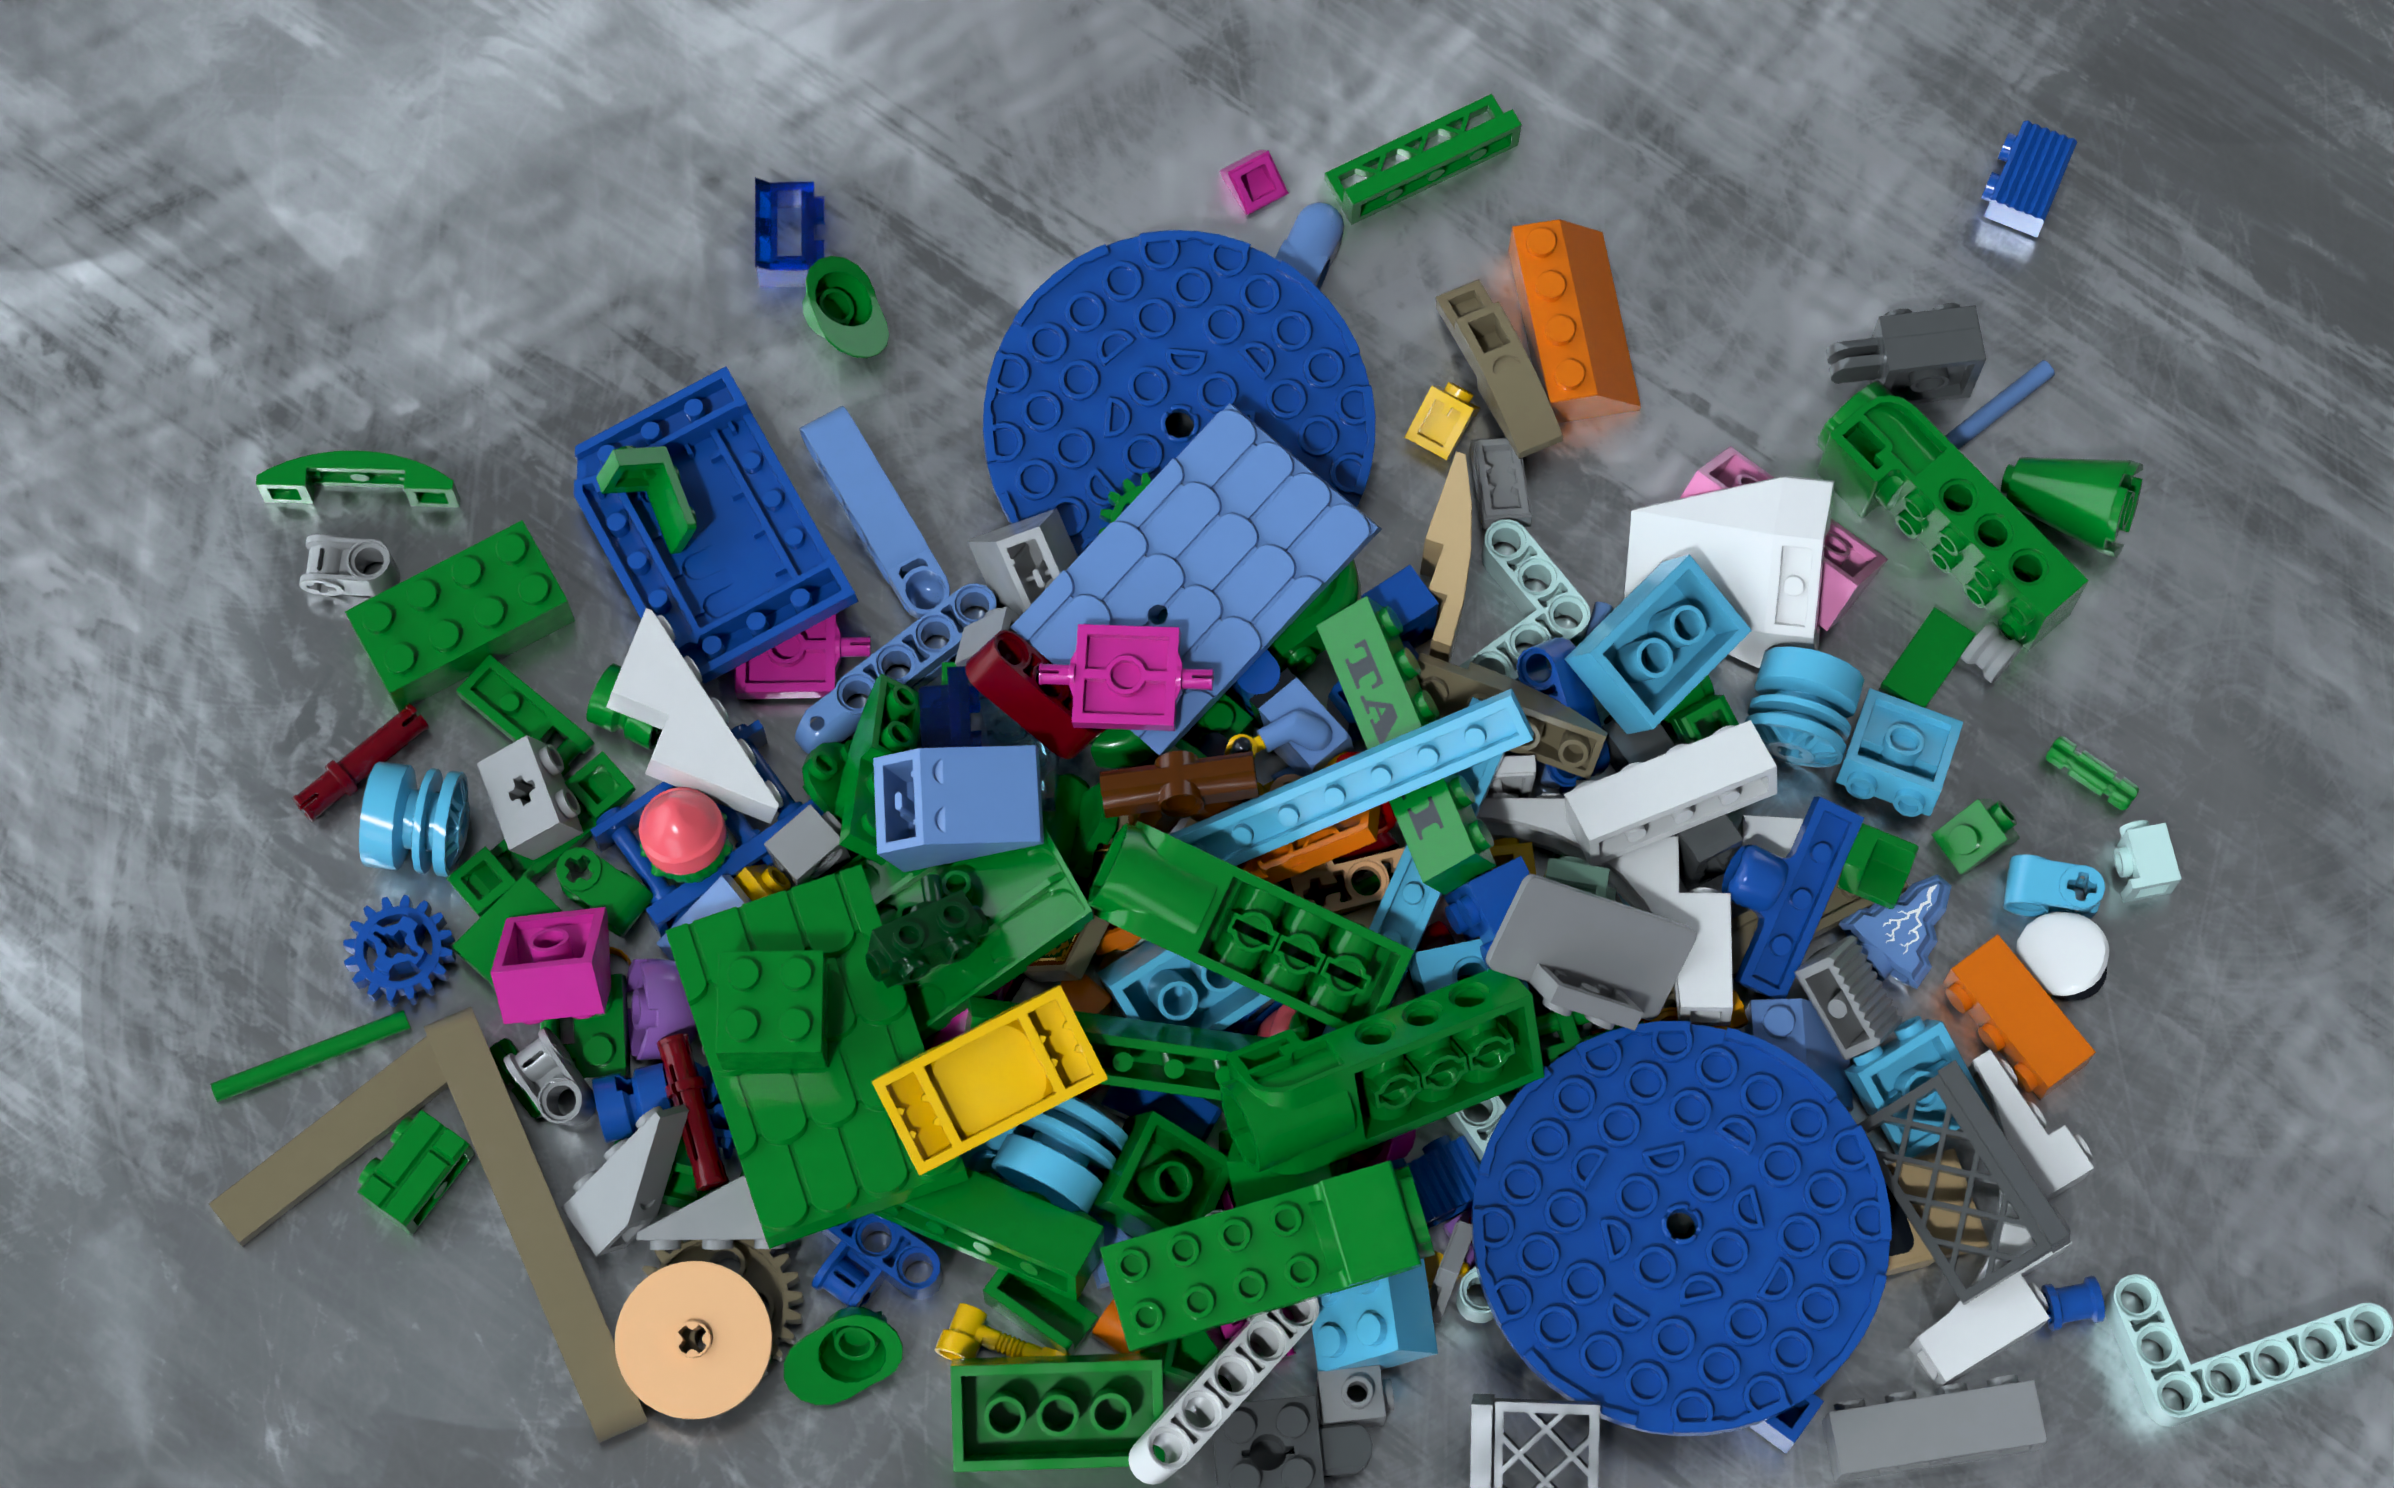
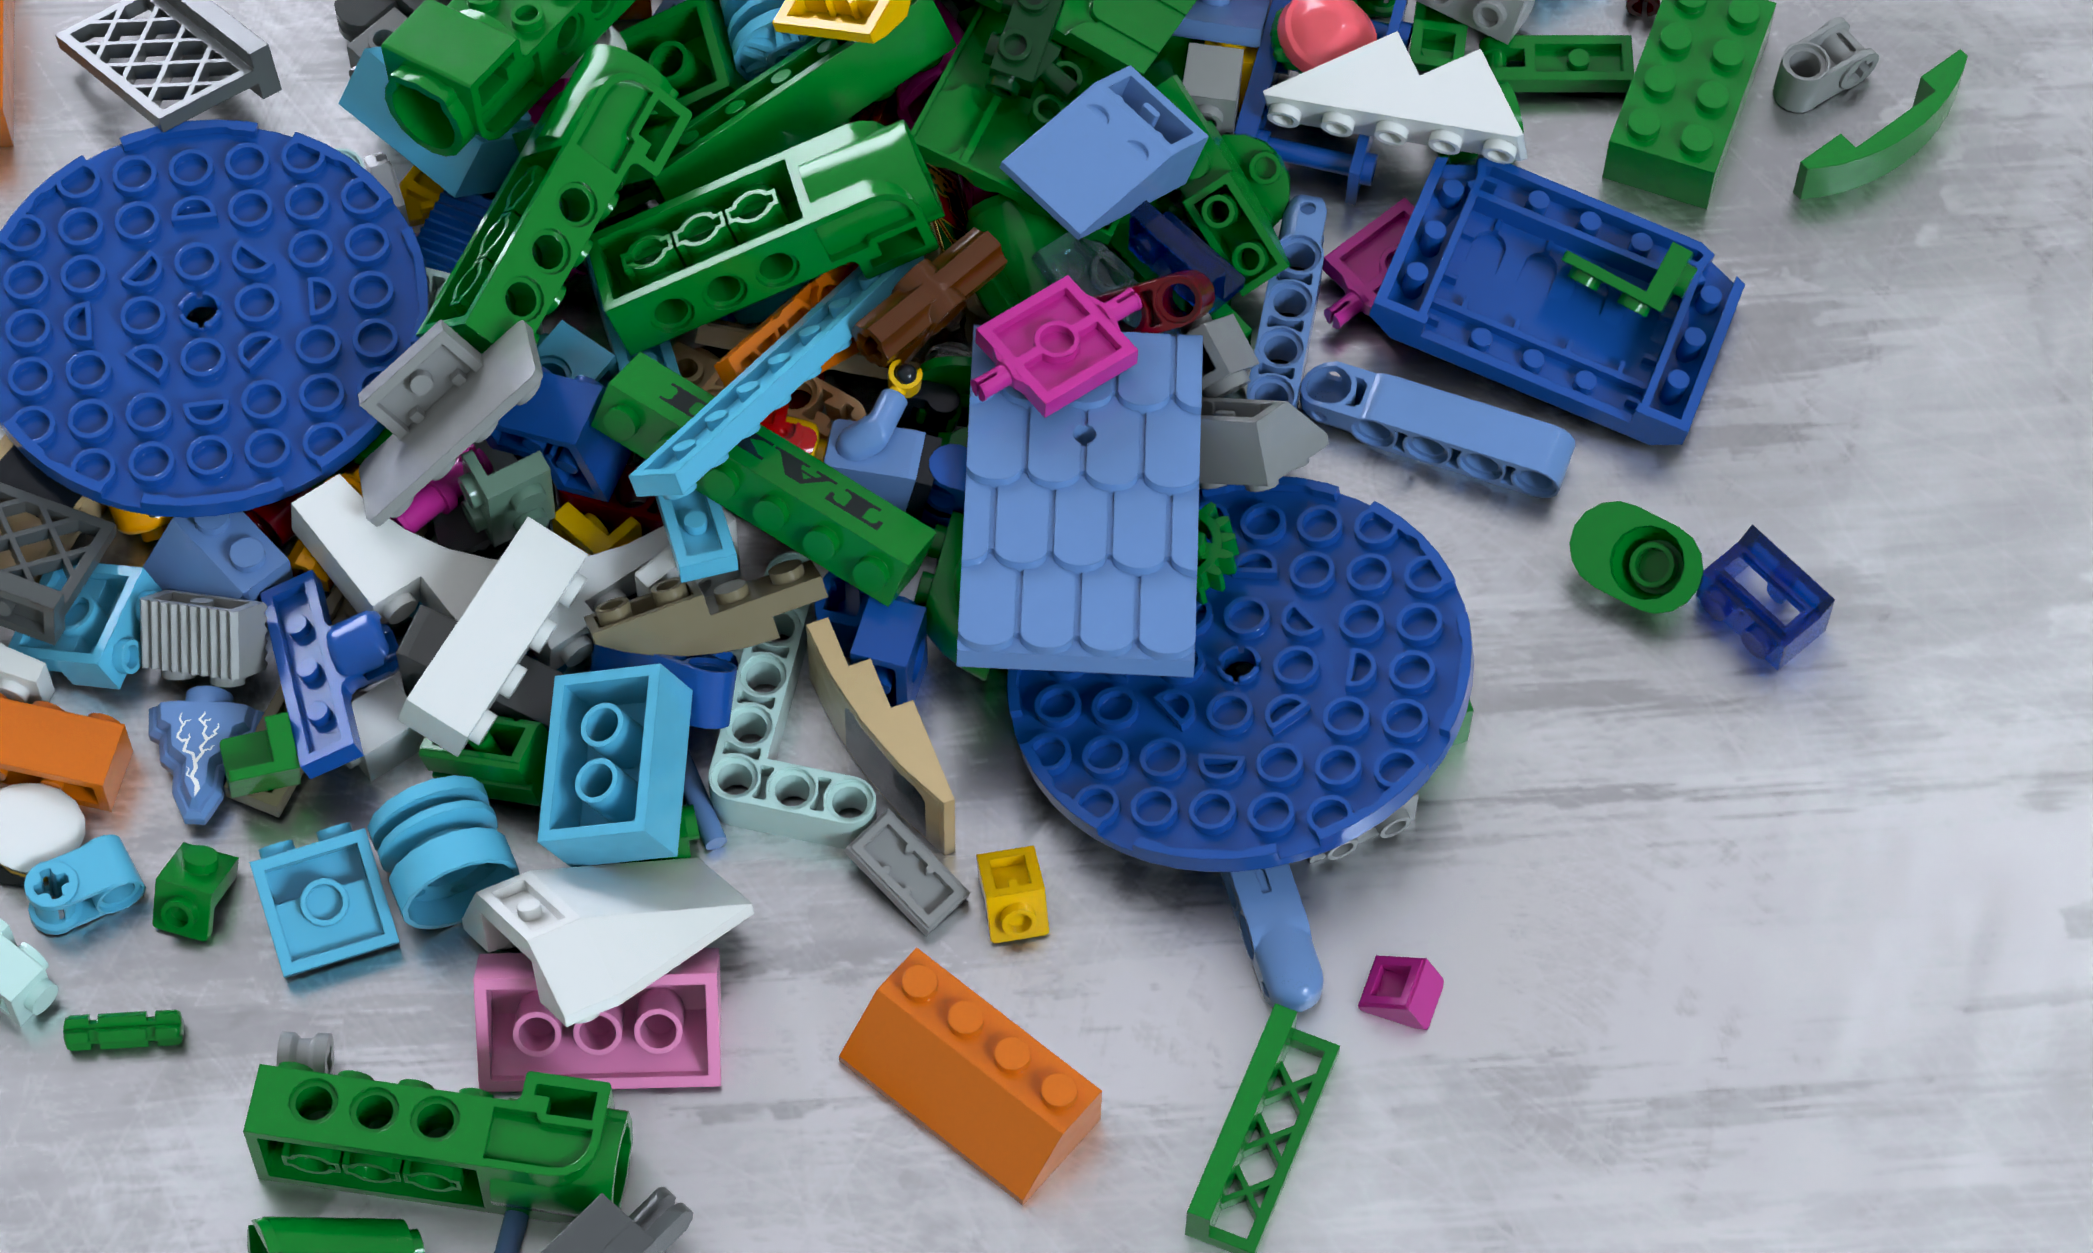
camera: 140 degrees right, 10 degrees down
dark tan slope [1435,280,1563,459] -> none
green tile [1879,607,1976,708] -> none

